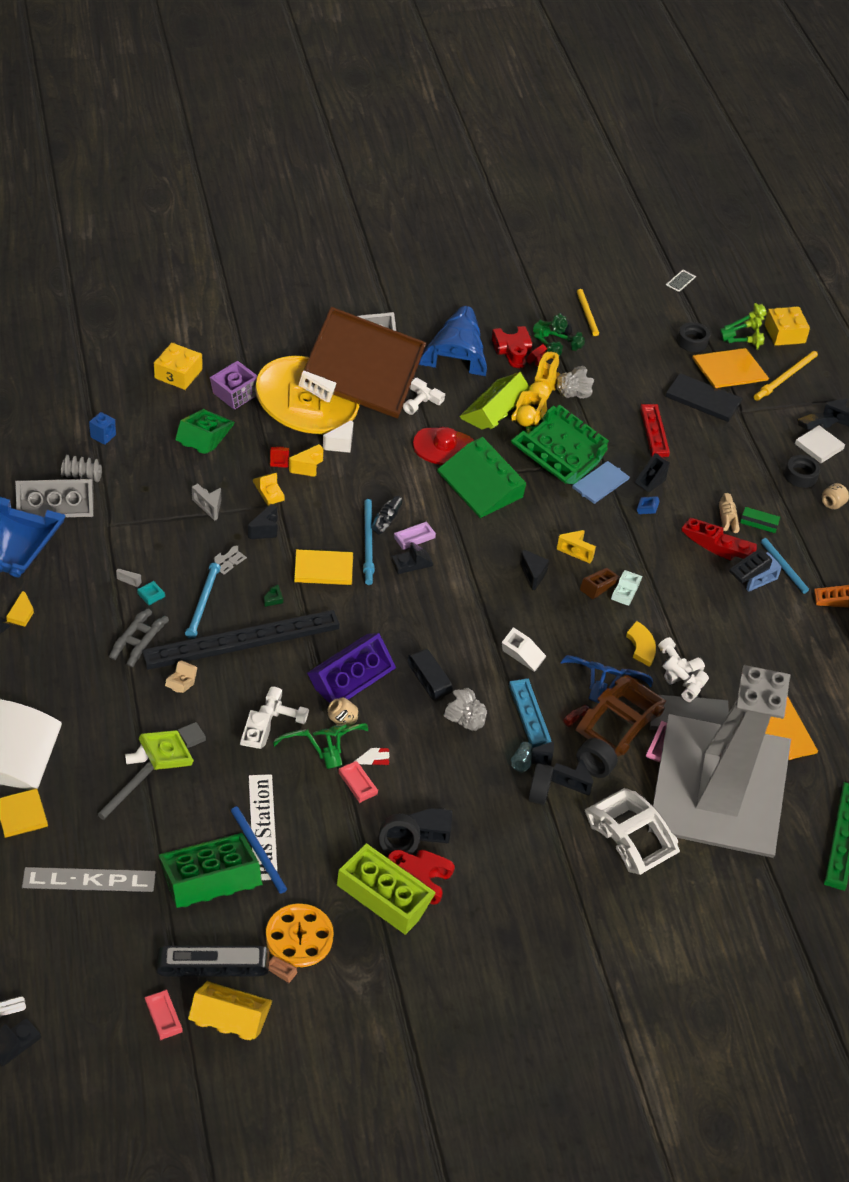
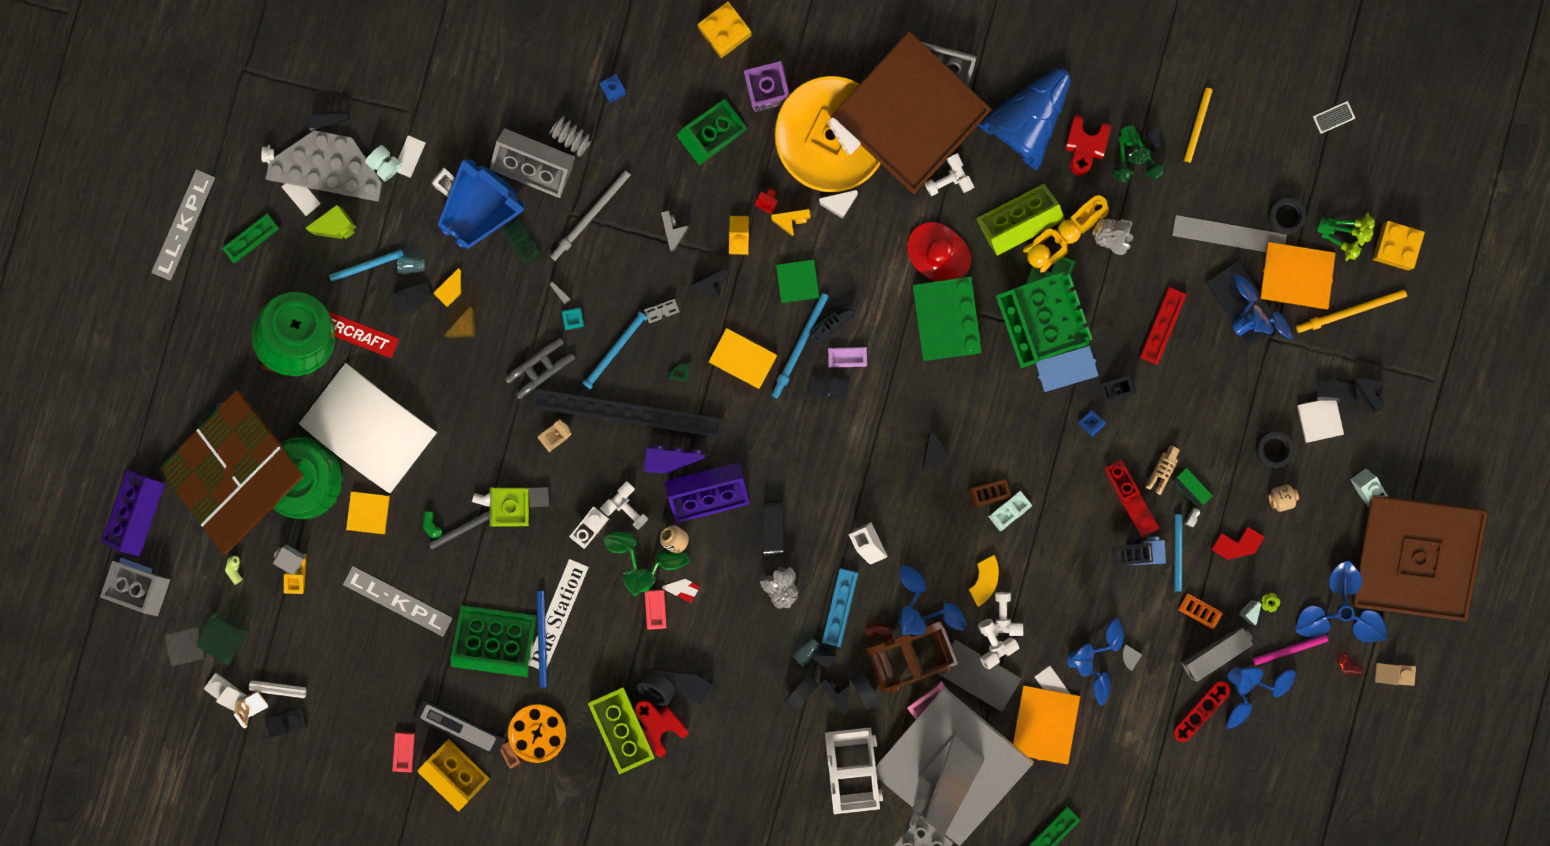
camera: 30 degrees right, 40 degrees up
red tile [526,344,548,367] -> none
yellow slope [557,530,596,563] -> none
none -> green arm [423,512,442,538]
none -> clear yellow slope [445,307,476,339]
none -> clear green slope [503,220,541,265]
none -> light grey bar [550,170,631,261]
none -> dark purple slope [644,445,706,474]
none -> green tile [776,260,819,303]
none -> blue plant [1067,617,1124,706]
none -> light grey tile [1122,644,1142,671]
none -> light grey sticker [1172,215,1287,252]
none -> white tile [1184,507,1200,527]
none -> red tile [1211,527,1264,560]
none -> blue plant [1231,274,1293,339]

